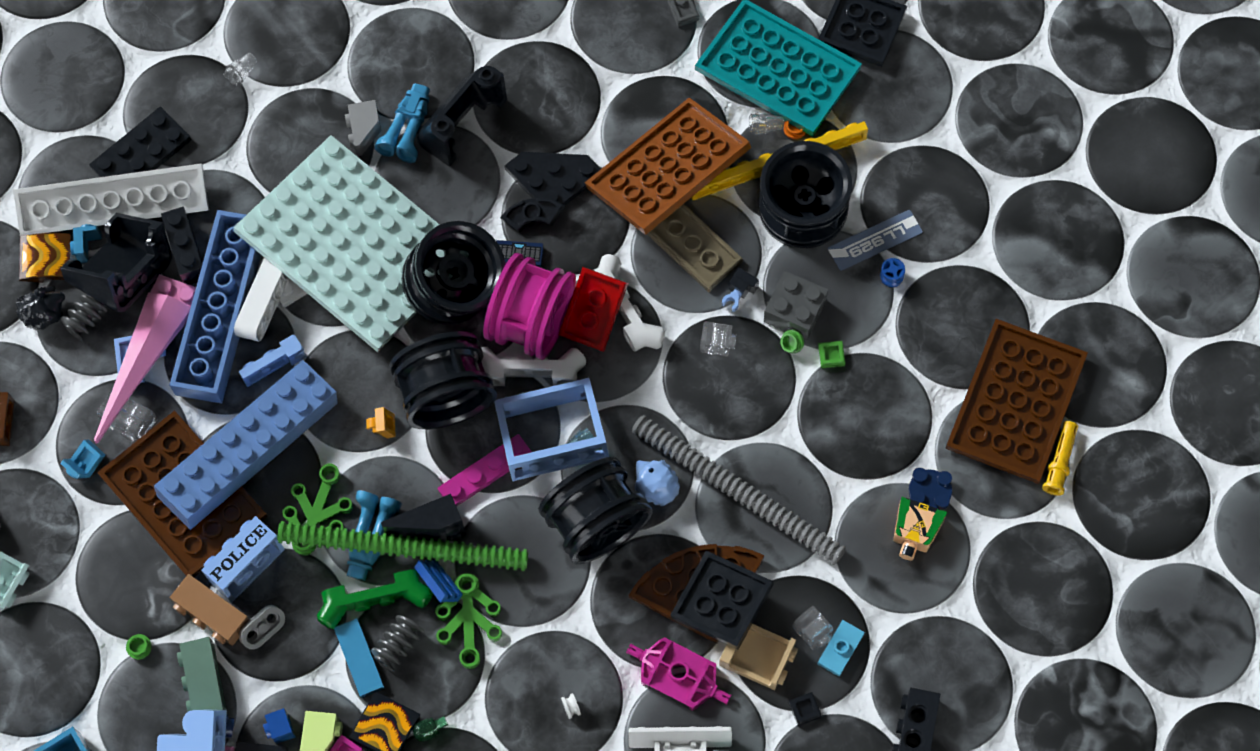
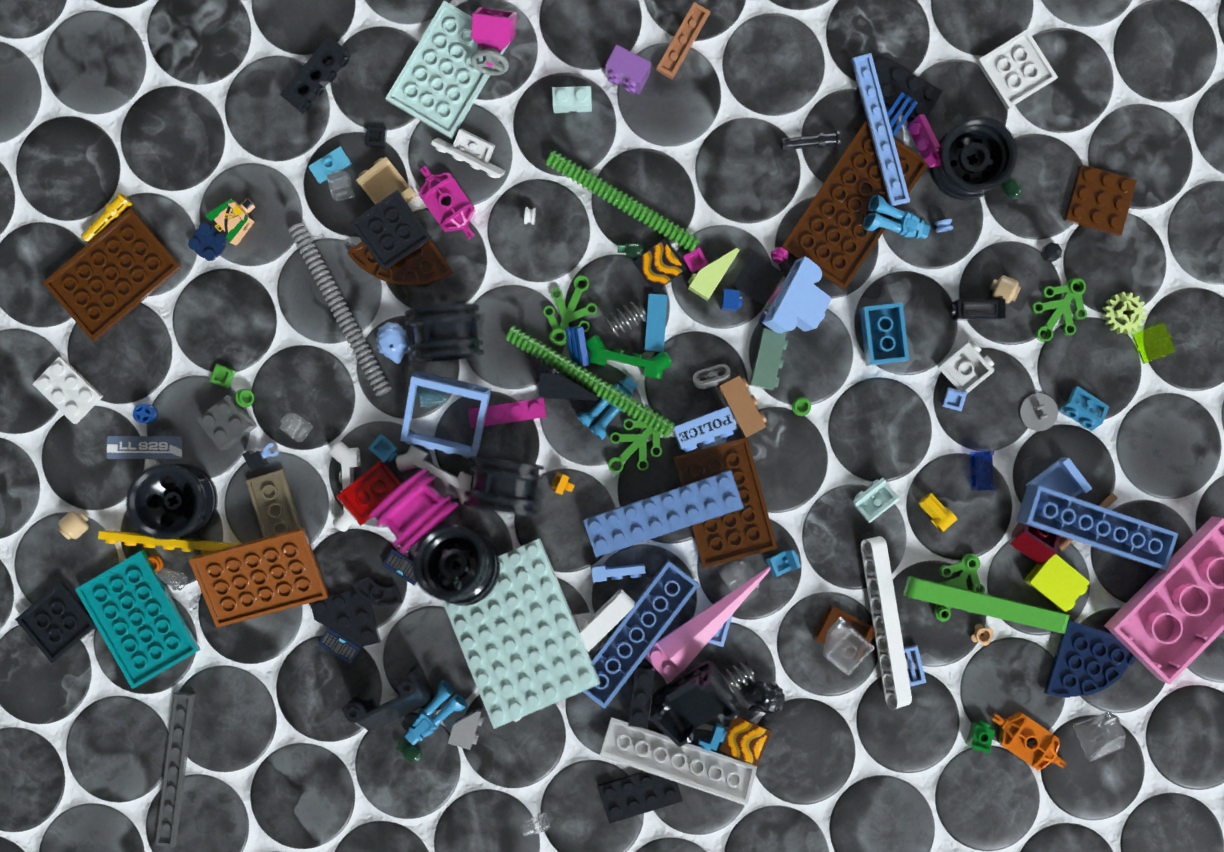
camera: 155 degrees left, 20 degrees up
none -> white plate [33,357,103,424]
none -> tan head [58,511,89,540]
none -> tile [318,628,361,664]
none -> dark azure bracket [368,434,399,463]
none -> clear green cylinder [396,742,422,763]

